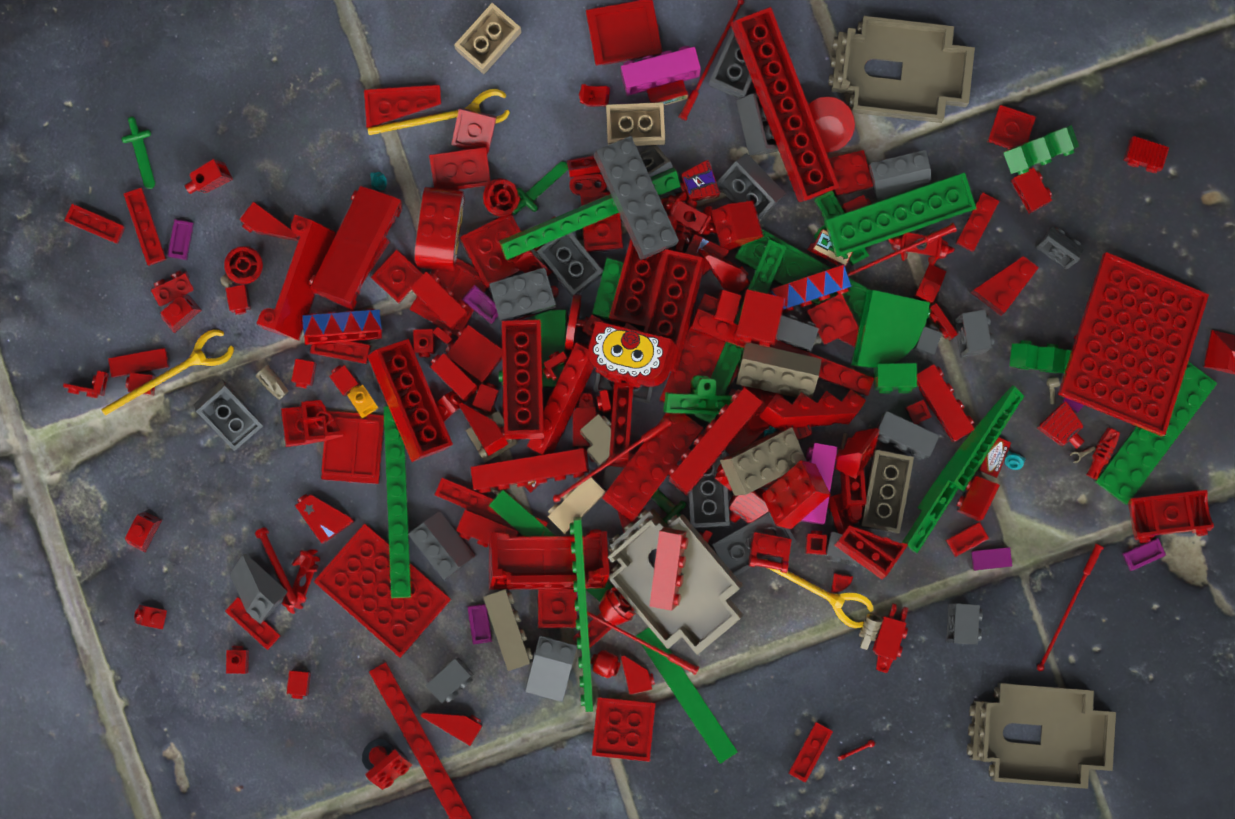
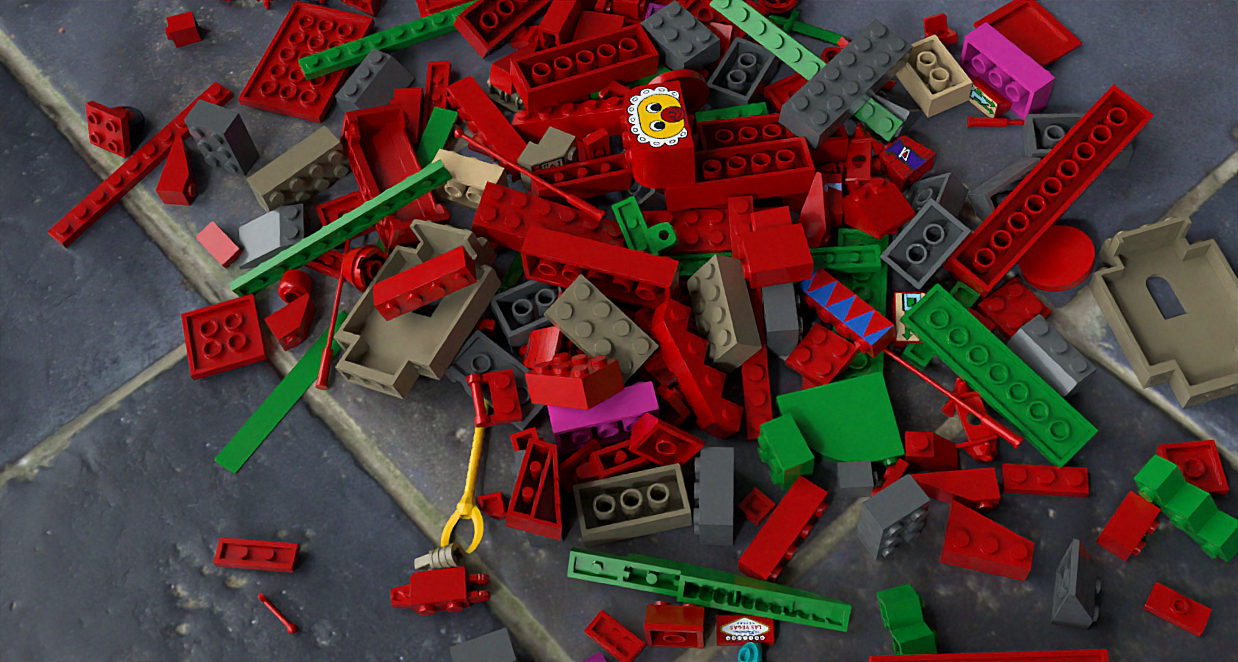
camera: 75 degrees right, 25 degrees down
none -> tile [196,221,243,268]
none -> red bracket [655,384,691,427]
none -> dark grey slope [880,198,972,291]
none -> red slope [911,467,1001,513]
none -> red plate [1143,582,1212,637]

